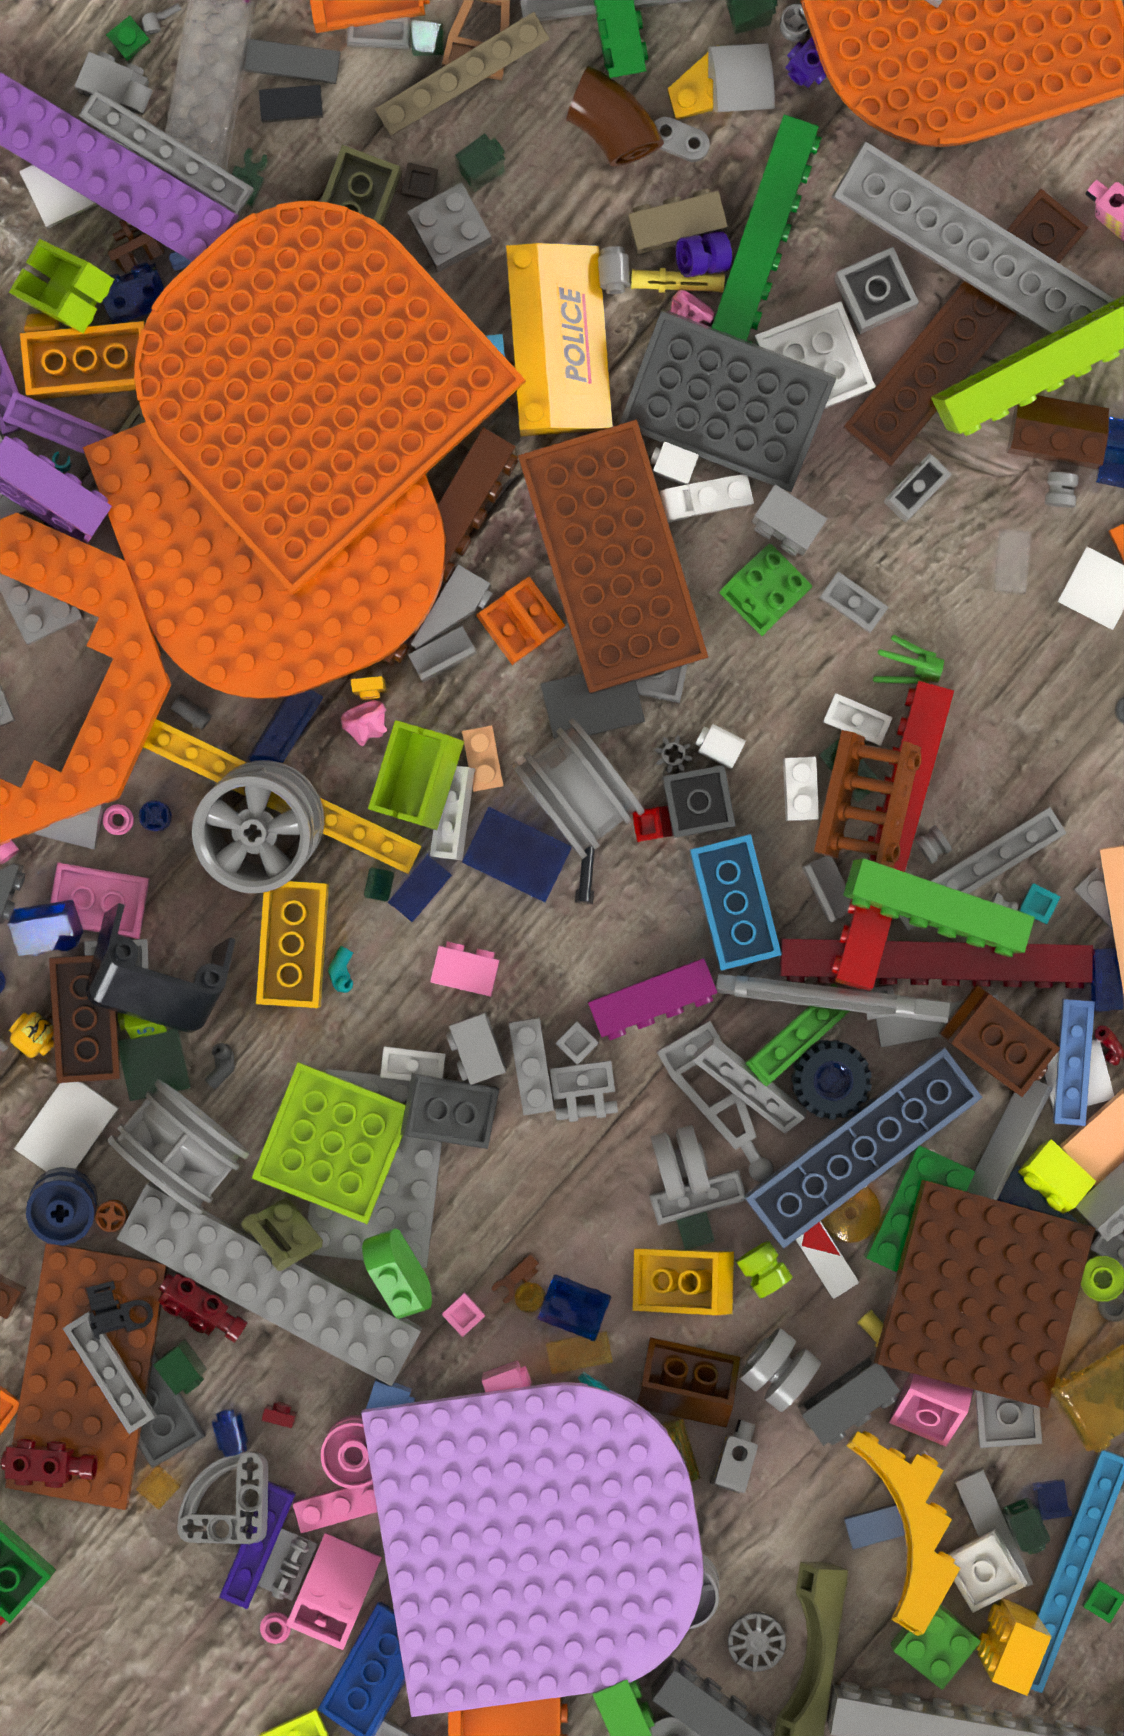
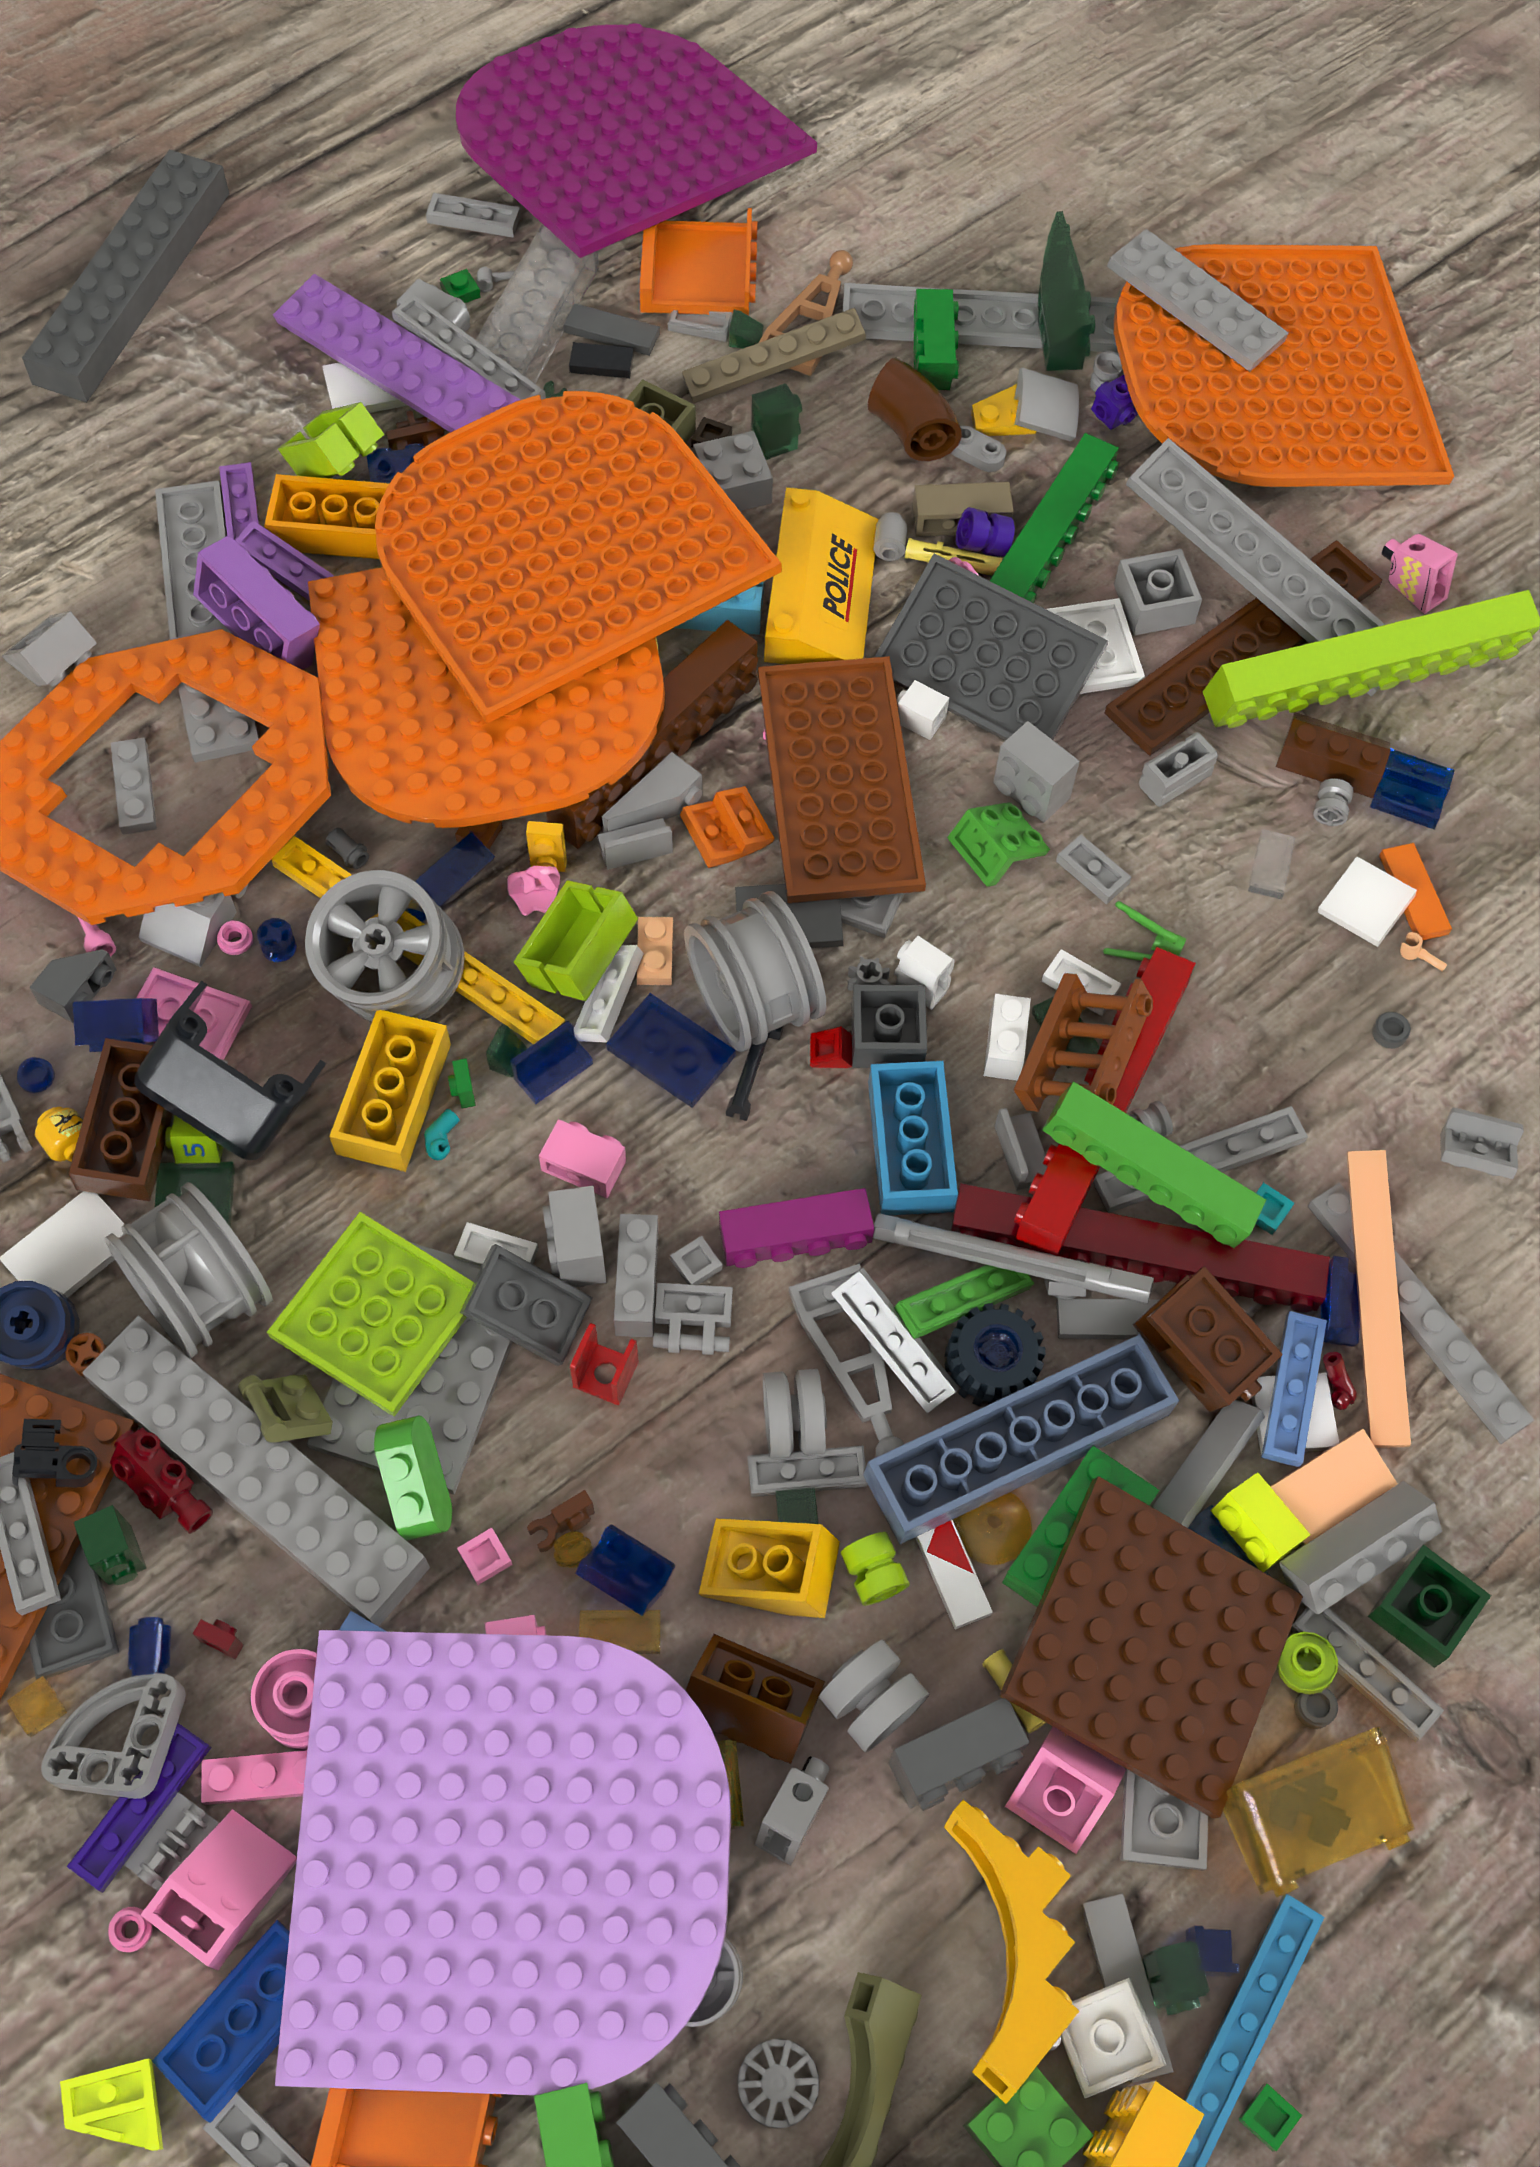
camera: 10 degrees right, 25 degrees down
dark grey arm [204,1043,235,1090] -> none
white plate [659,474,754,523] -> none
sand blue tile [844,1504,905,1550] -> none
none -> green plate [448,1058,476,1109]
none -> red piece [570,1323,639,1406]

